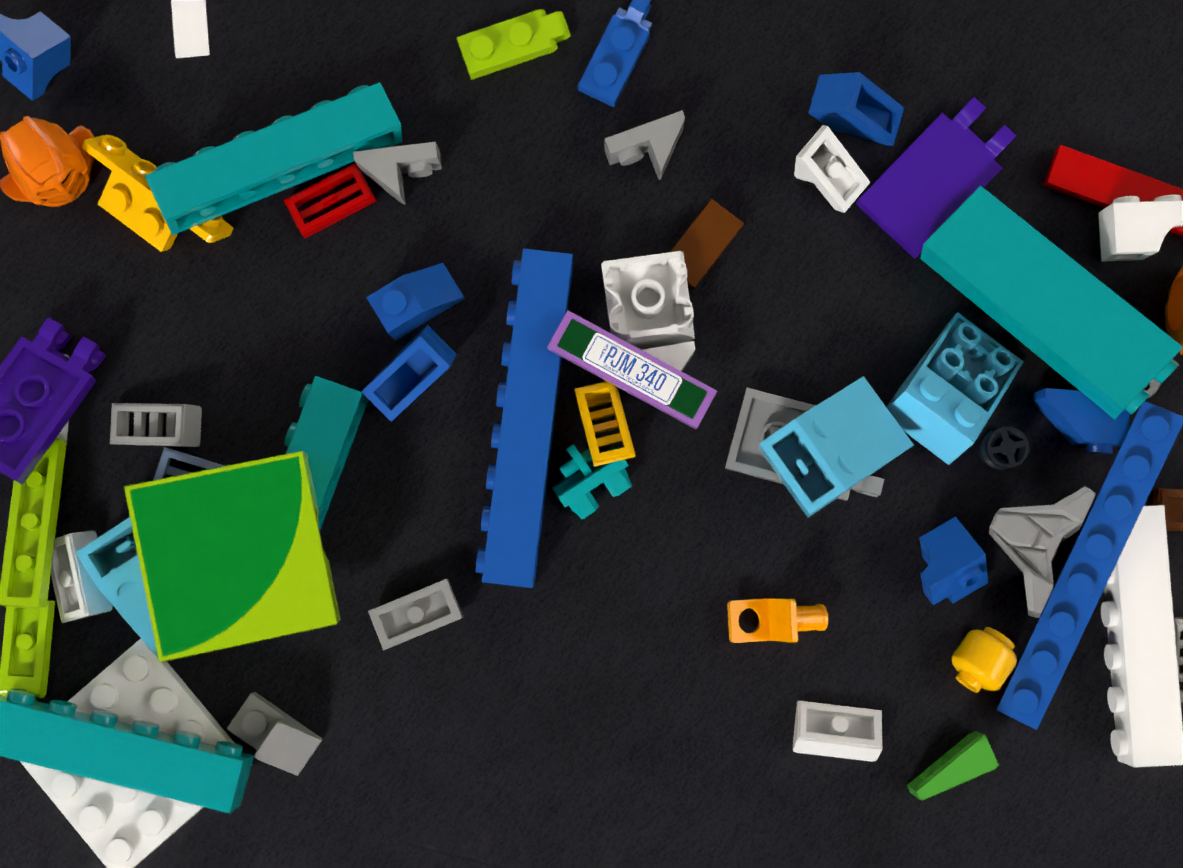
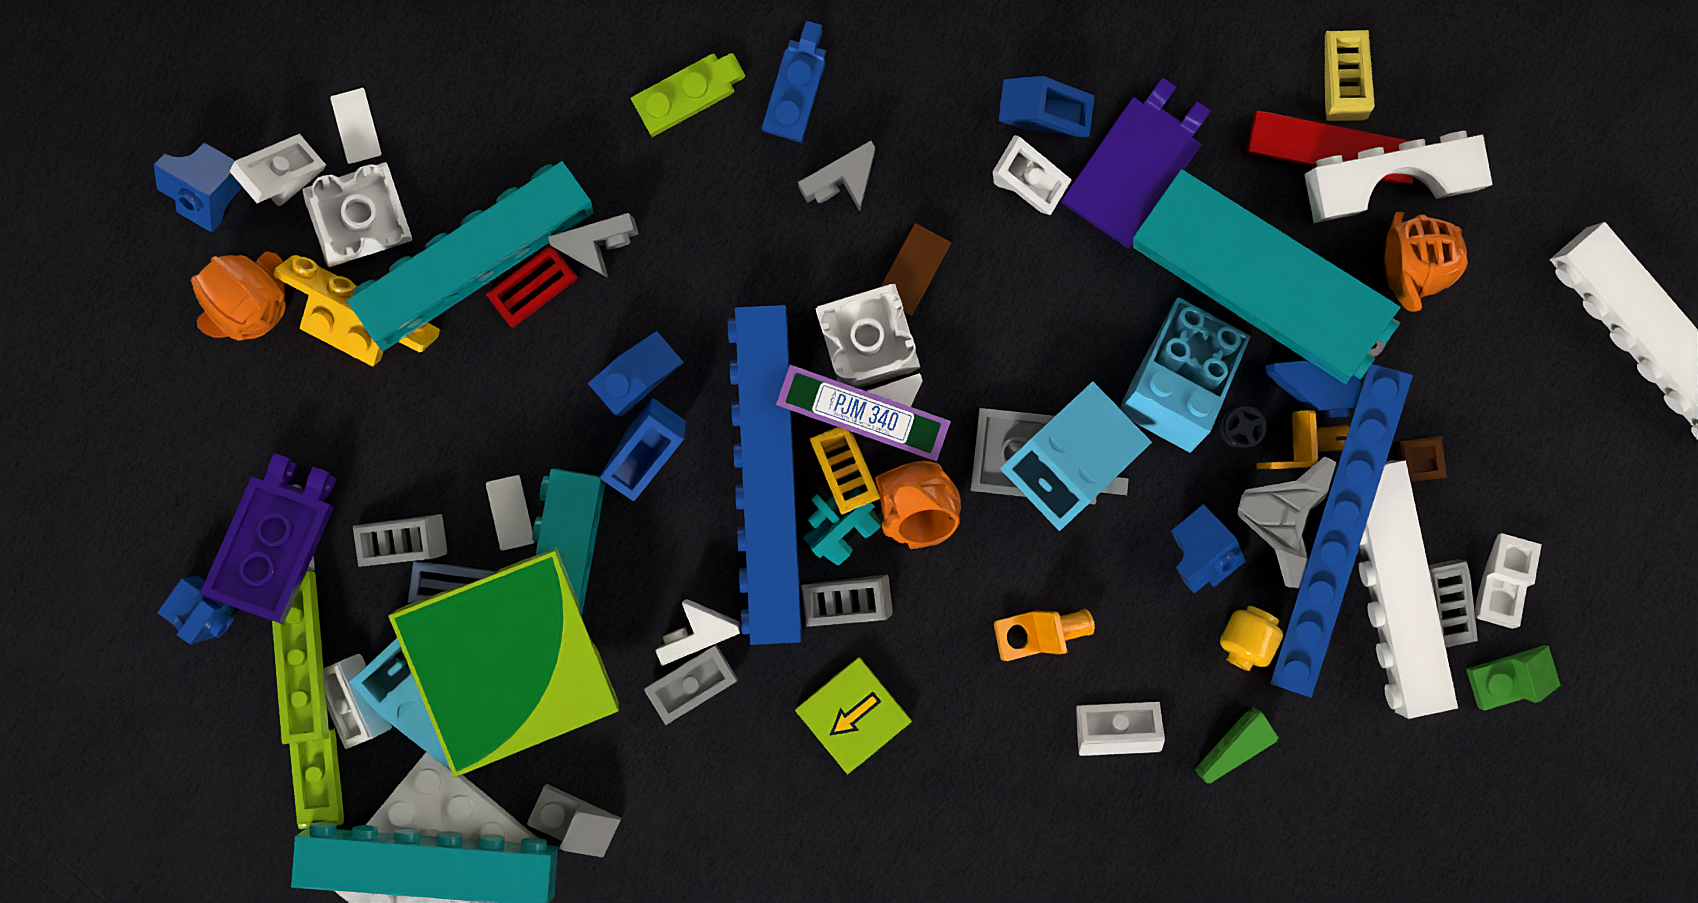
camera: 15 degrees left, 5 degrees up
none -> white slope [230,134,326,206]
none -> white slope [302,162,412,267]
none -> white sticker [486,475,535,550]
none -> white slope [656,599,742,665]
none -> lime tile [795,656,912,775]
none -> light grey slope [801,575,893,627]
none -> orange piece [875,461,961,549]
none -> light orange bracket [1256,410,1350,469]
none -> light yellow slope [1325,30,1374,121]

